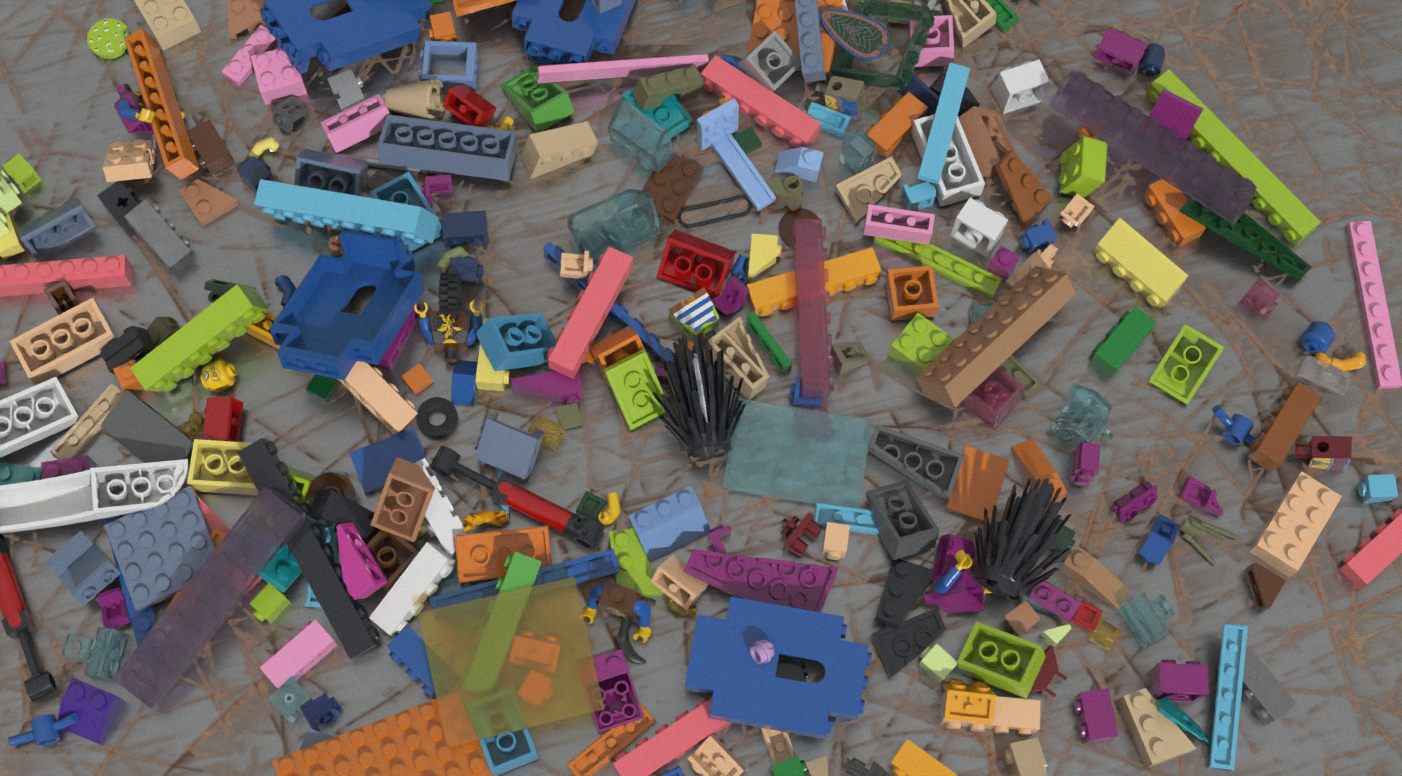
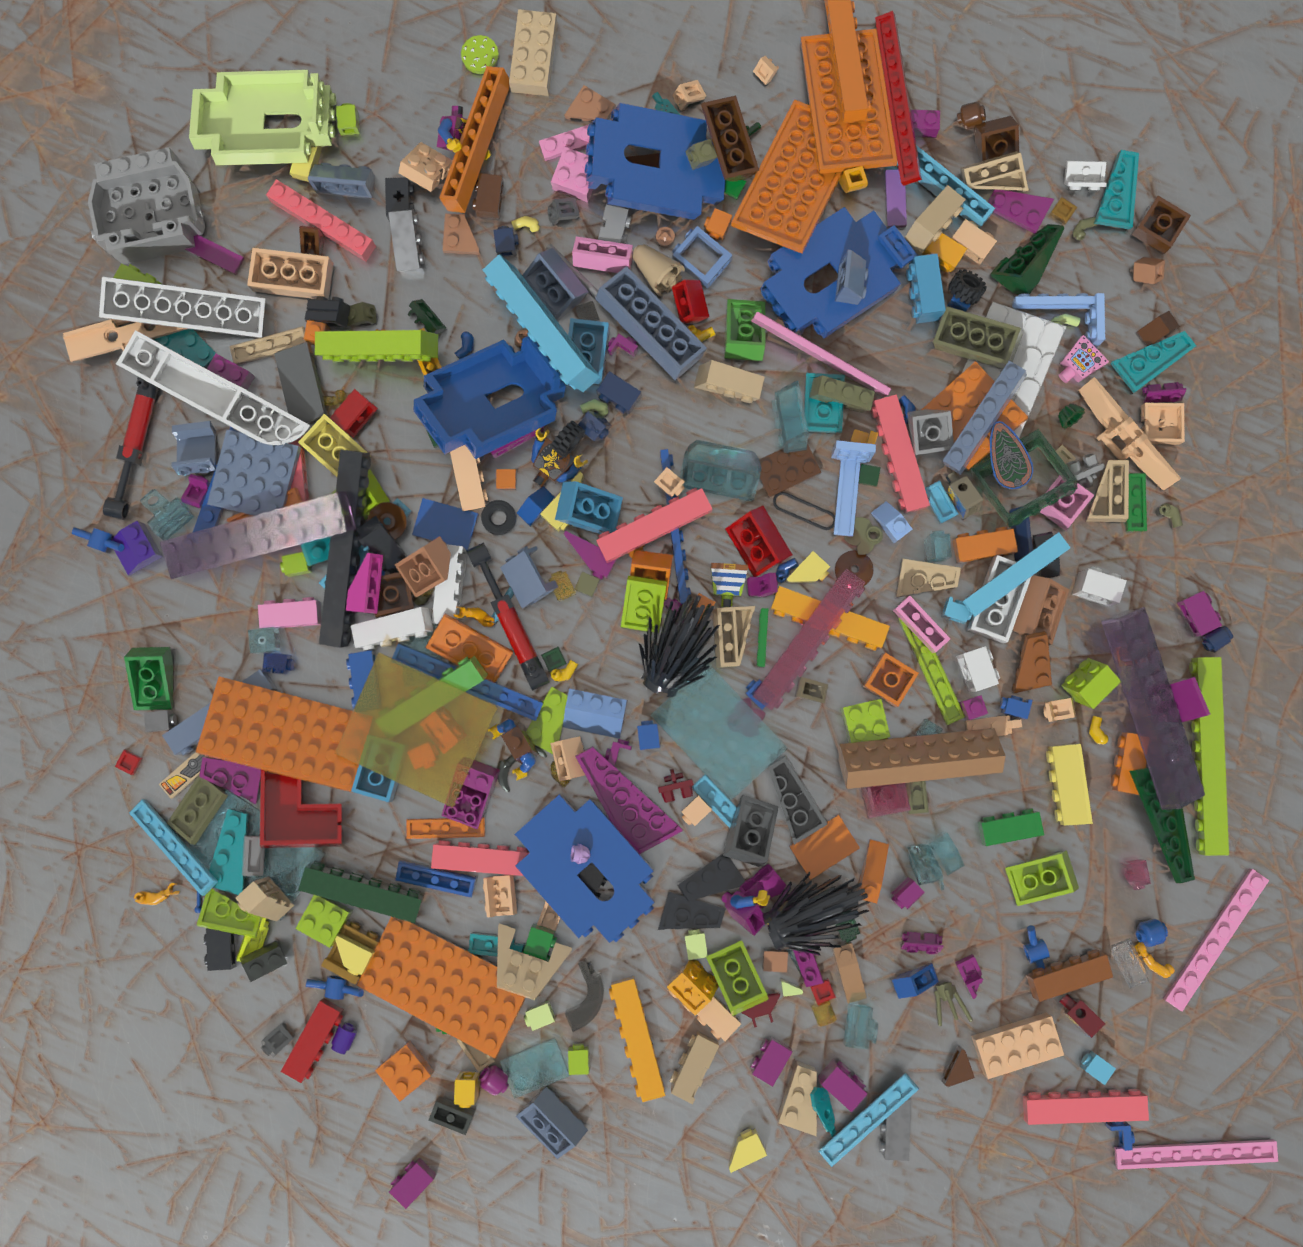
camera: 50 degrees right, 15 degrees up
yellow head [200,359,237,393] -> none
none -> blue brick [637,720,660,750]
none -> nougat tile [656,227,675,247]
none -> yellow arm [1089,716,1109,745]

